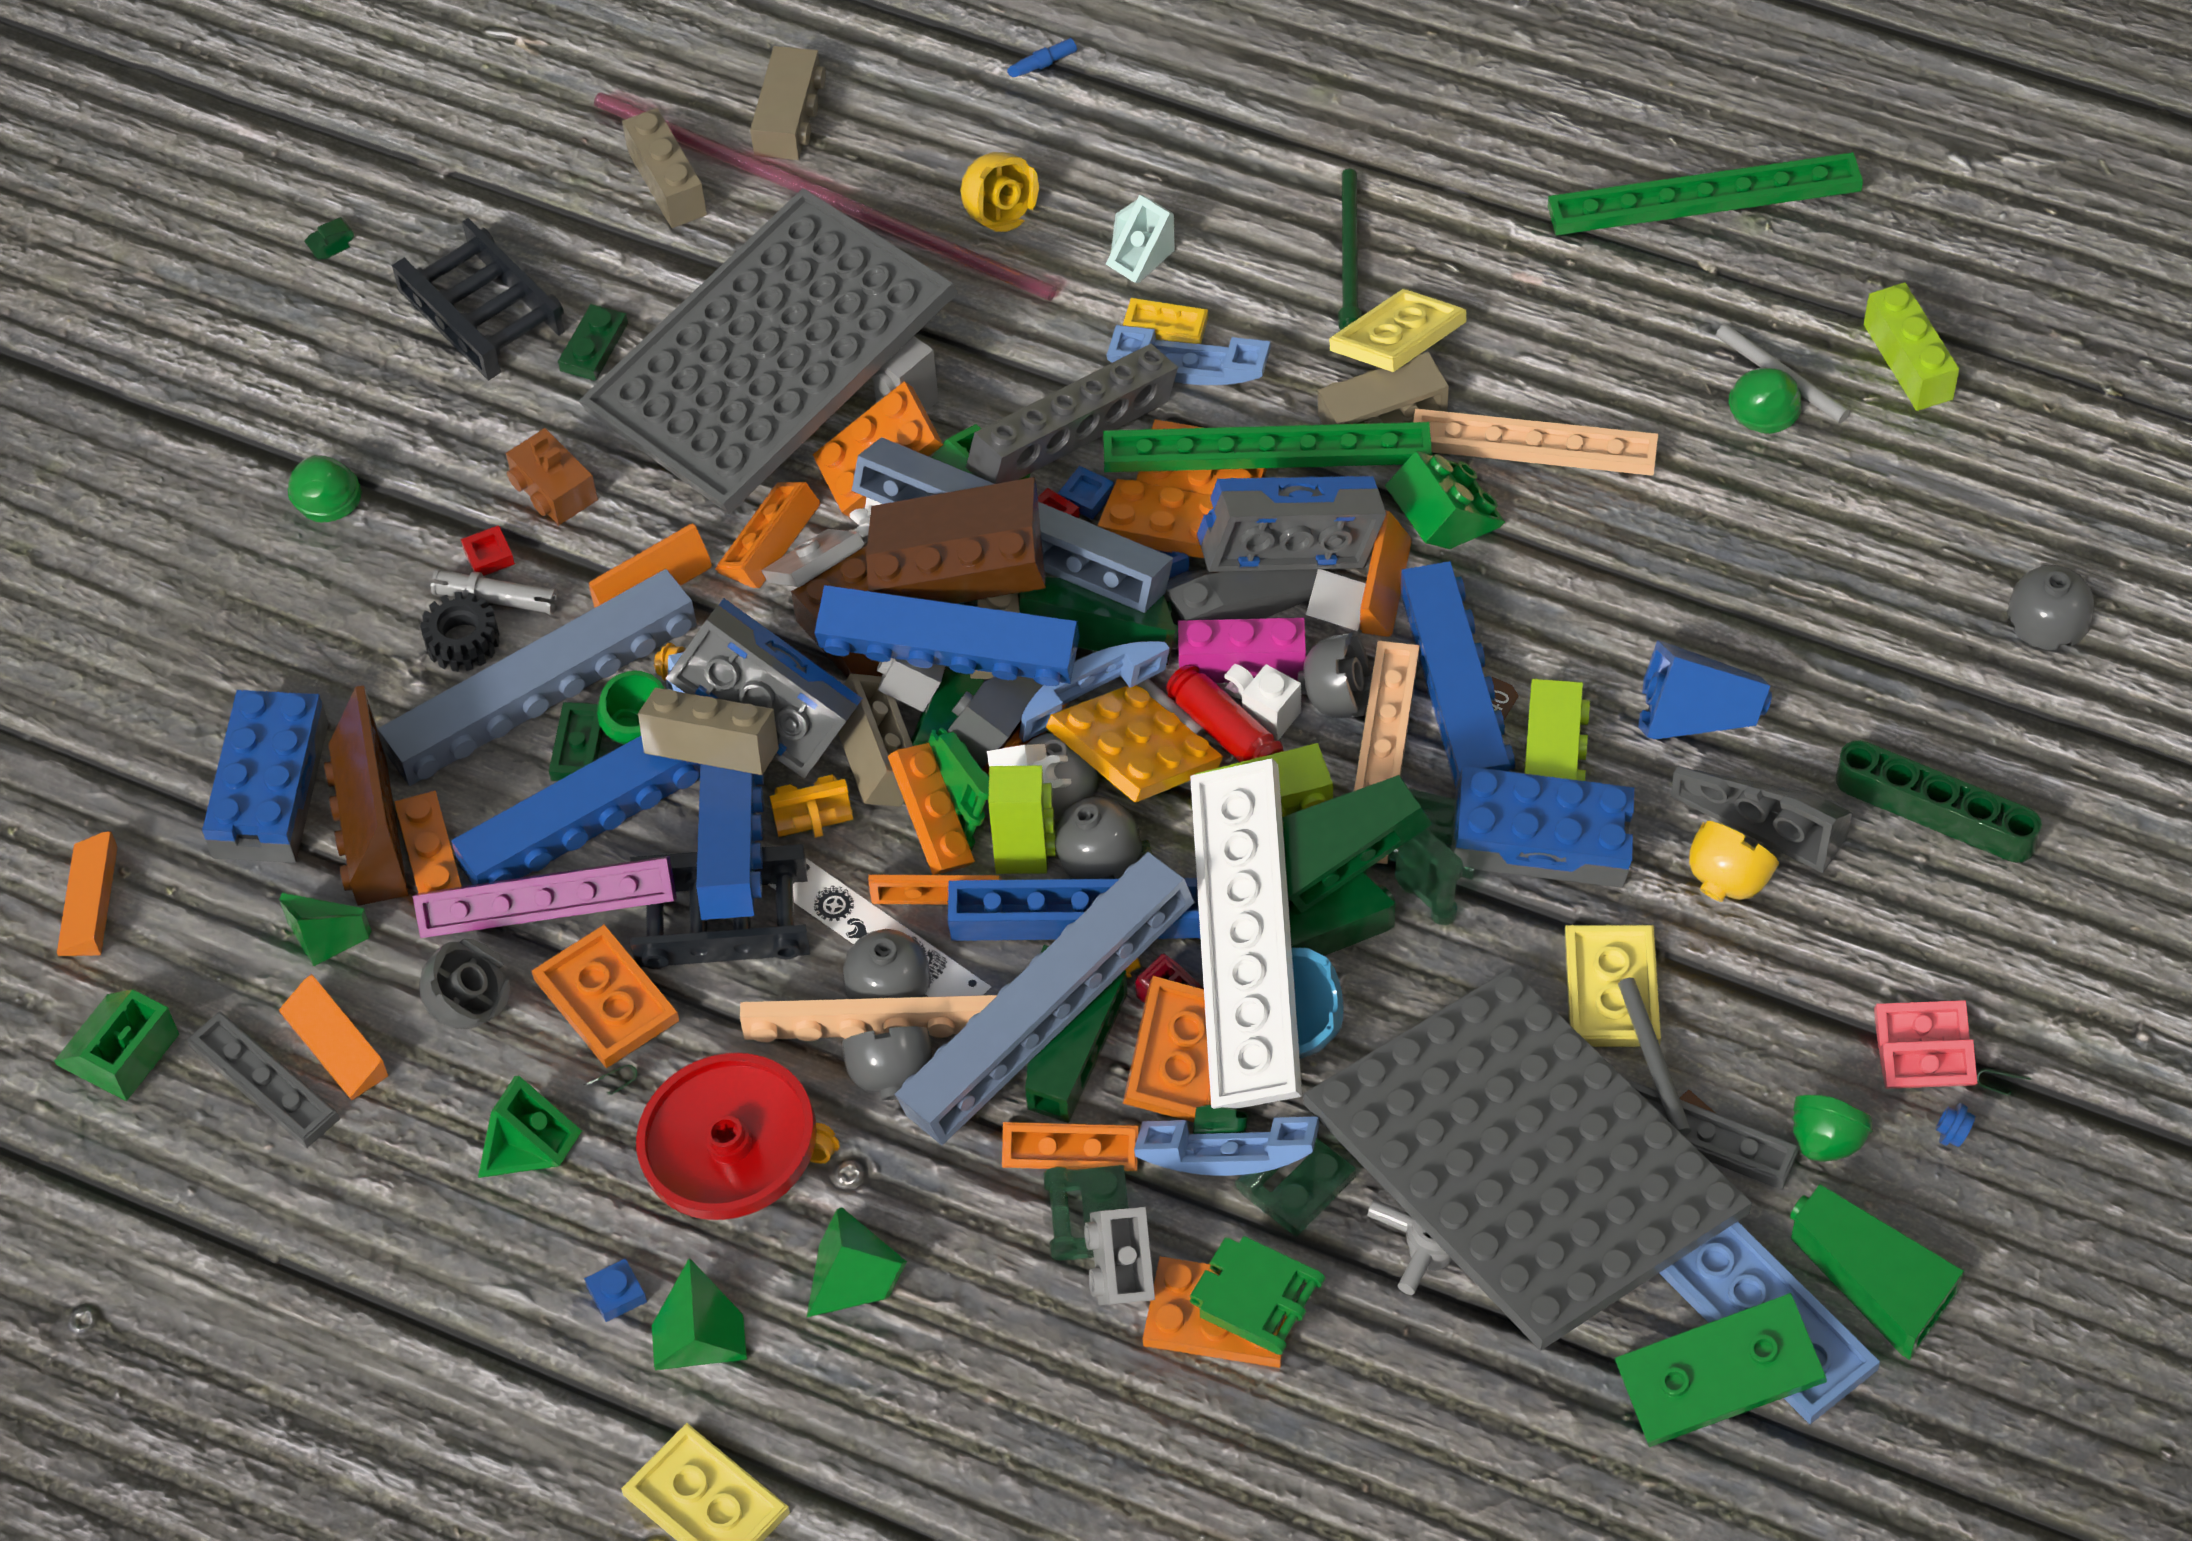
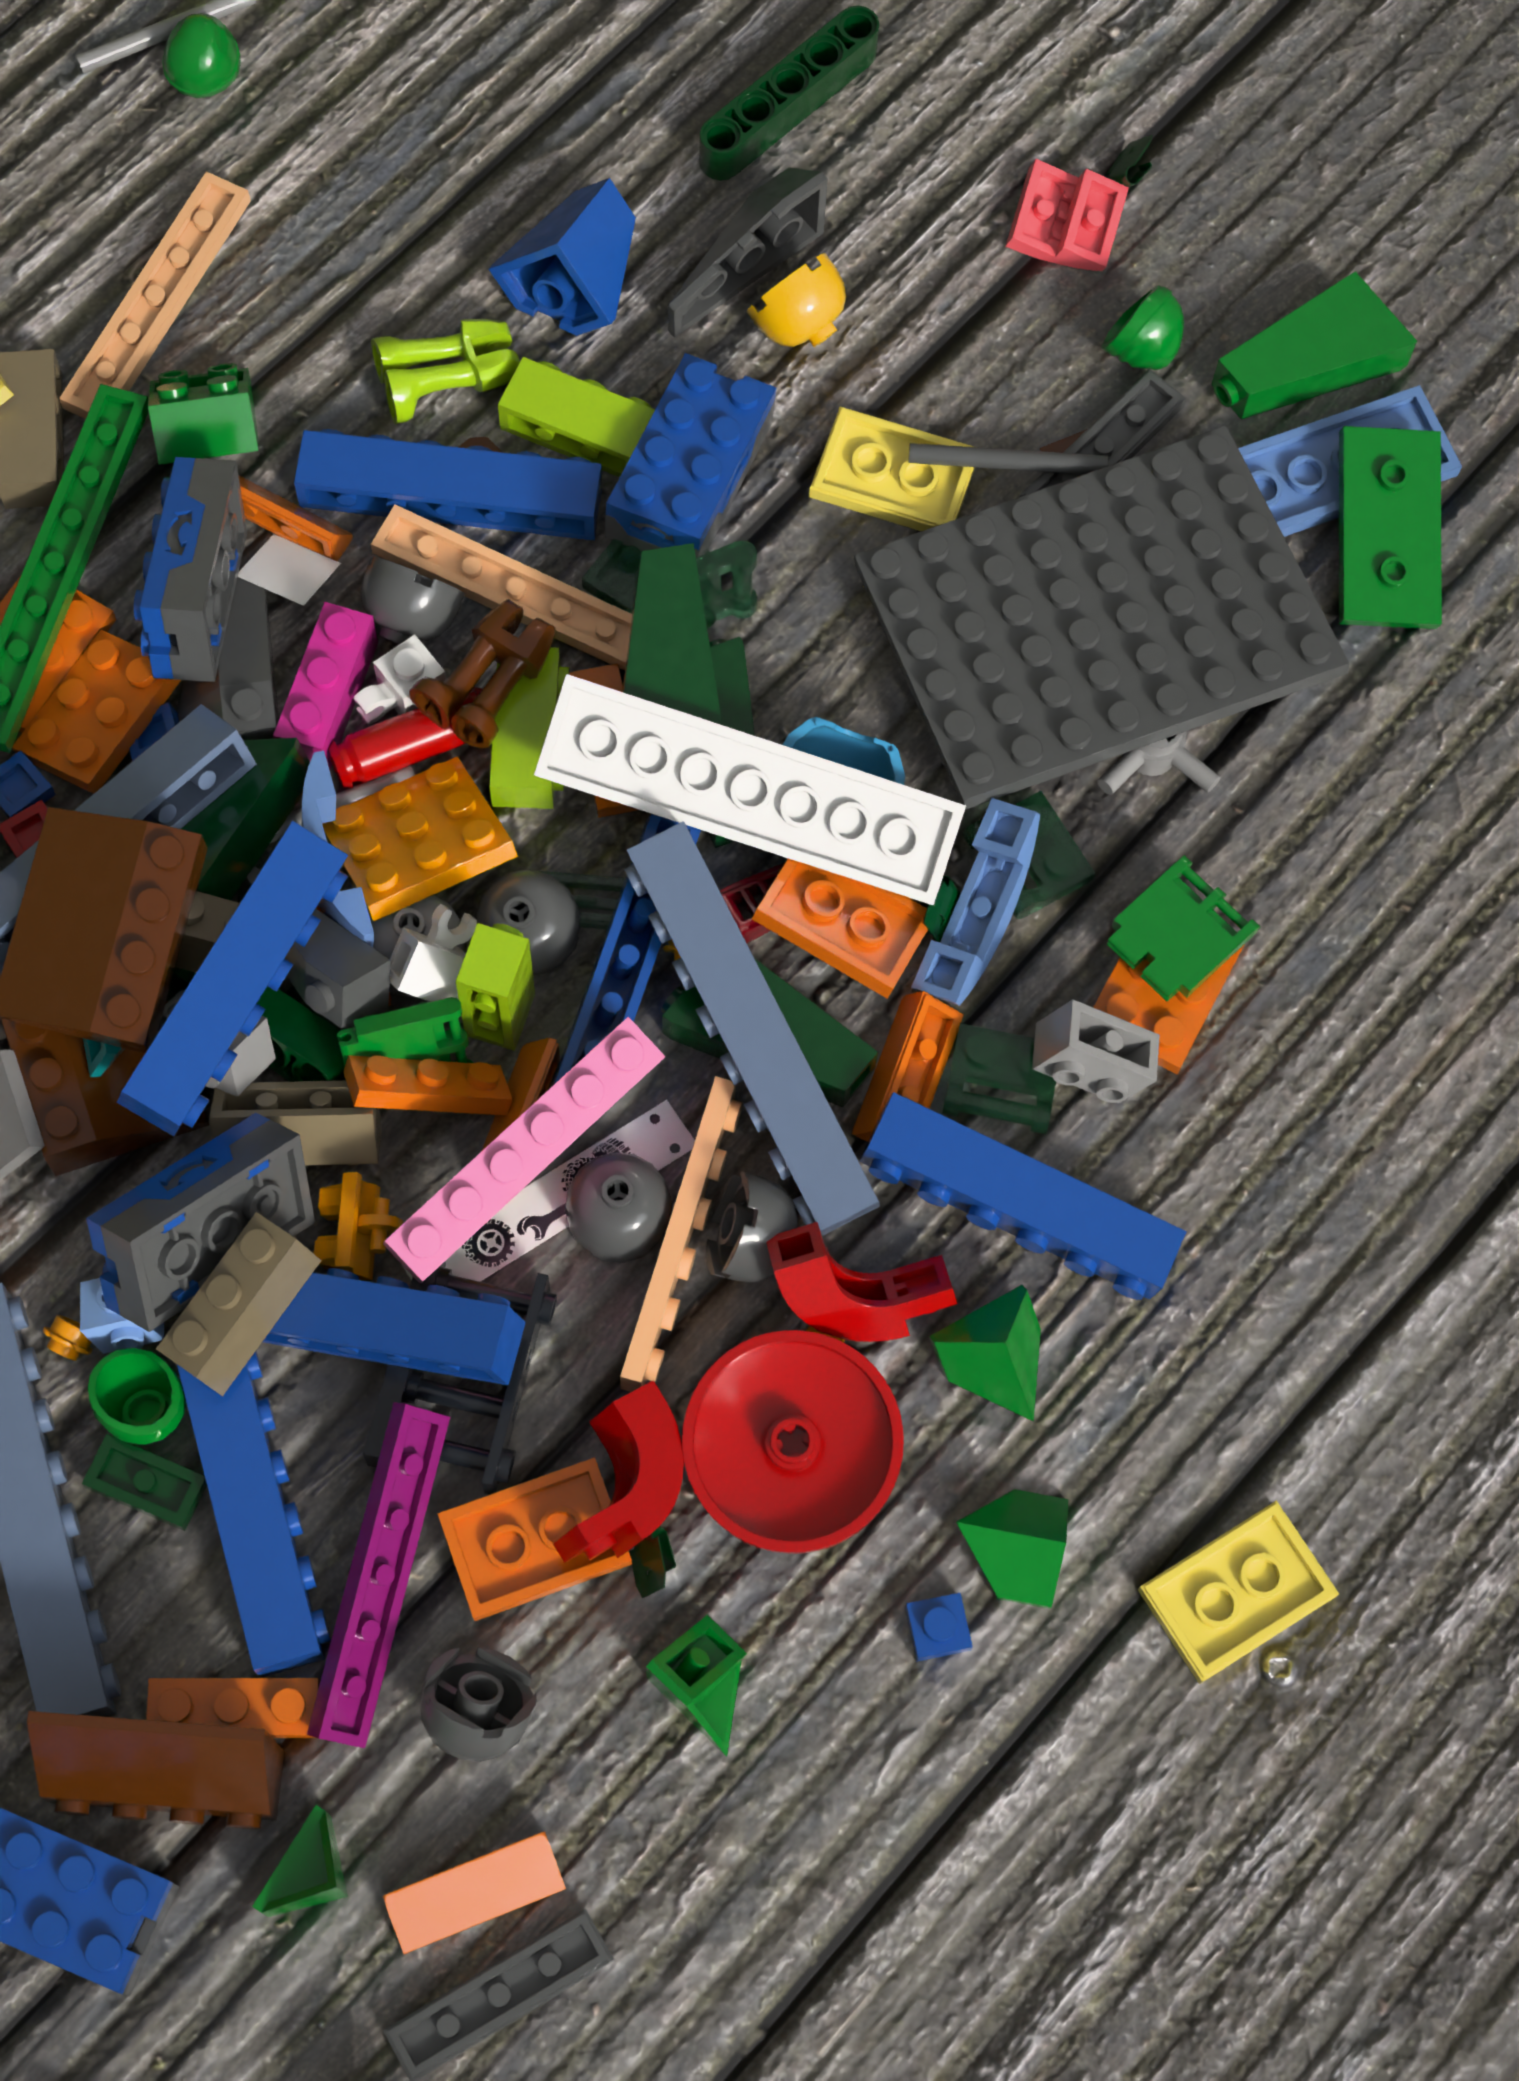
camera: 80 degrees left, 15 degrees up
blue plate [1935,1103,1975,1147] -> none
none -> lime piece [371,319,520,425]
none -> bright pink brick [383,1017,666,1284]
none -> reddish brown piece [409,599,555,748]
none -> red arch [553,1380,684,1563]
none -> red arch [766,1222,957,1342]
none -> blue brick [859,1092,1187,1300]

